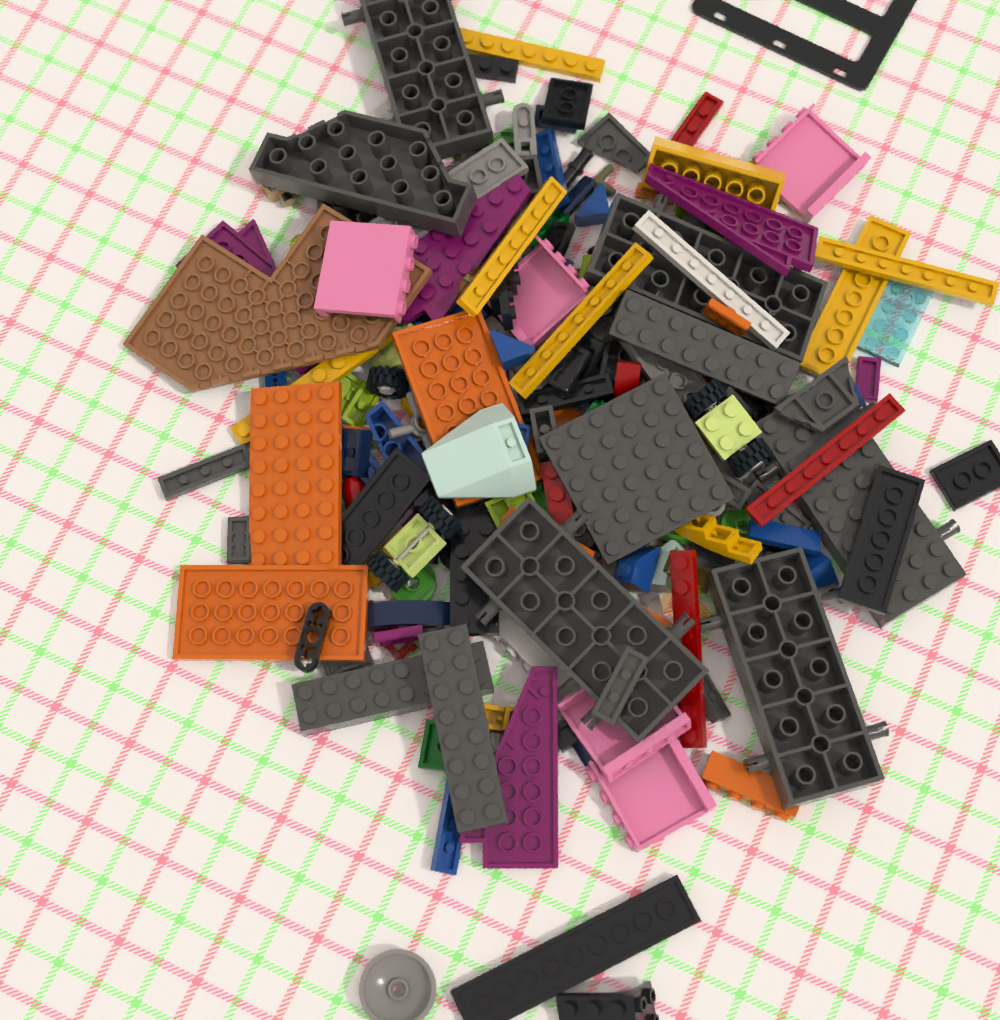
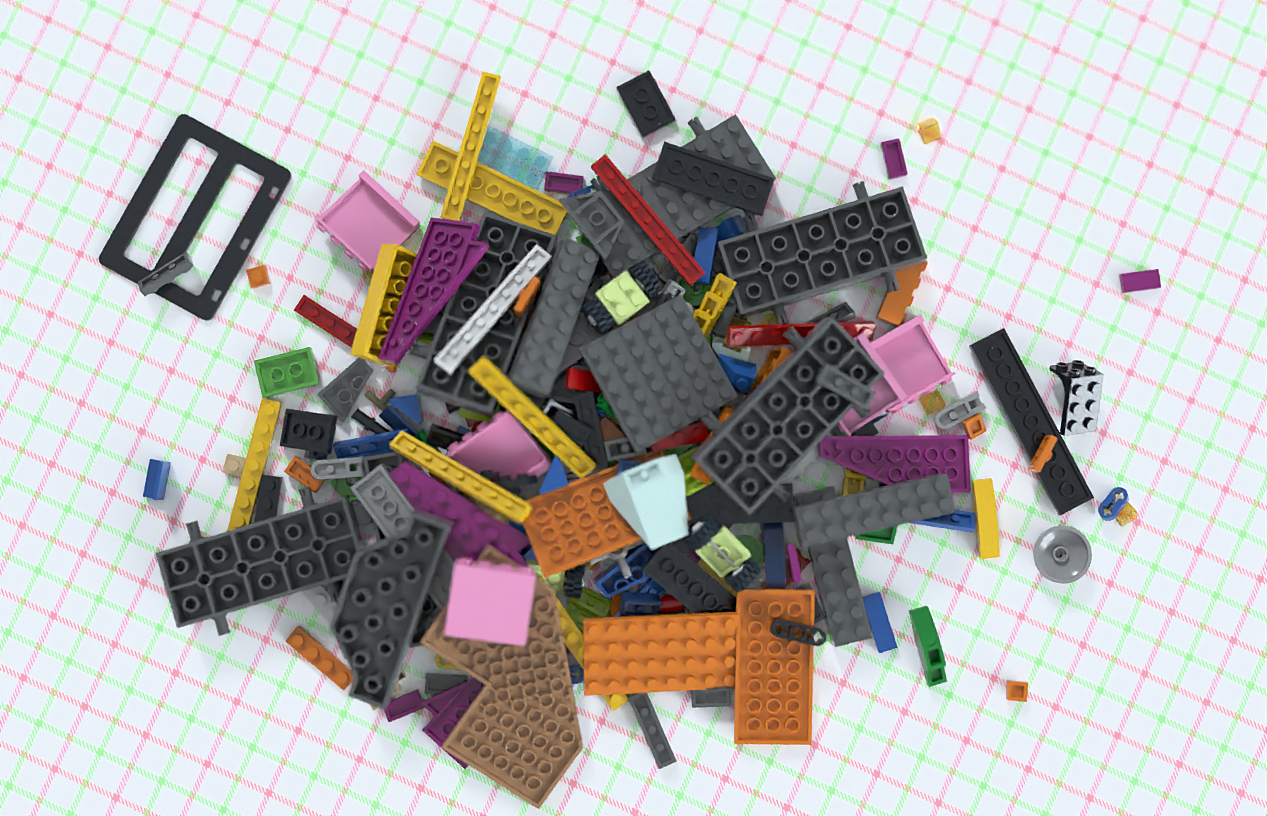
camera: 100 degrees left, 15 degrees up
none -> tan plate [222,454,246,477]
none -> orange plate [246,265,271,289]
none -> bright green plate [254,347,320,398]
none -> orange plate [284,456,326,493]
none -> orange plate [285,626,354,691]
none -> magenta tile [384,689,425,723]
none -> dark grey tile [424,673,465,694]
none -> blue tile [862,592,898,654]
none -> magenta tile [880,138,908,180]
none -> green slope [909,605,947,687]
none -> clear yellow slope [916,117,942,145]
none -> clear yellow slope [919,389,947,416]
none -> light grey plate [934,391,987,430]
none -> orange plate [961,413,987,440]
none -> yellow slope [972,478,1000,559]
none -> orange plate [1005,680,1028,702]
none -> orange plate [1028,435,1058,472]

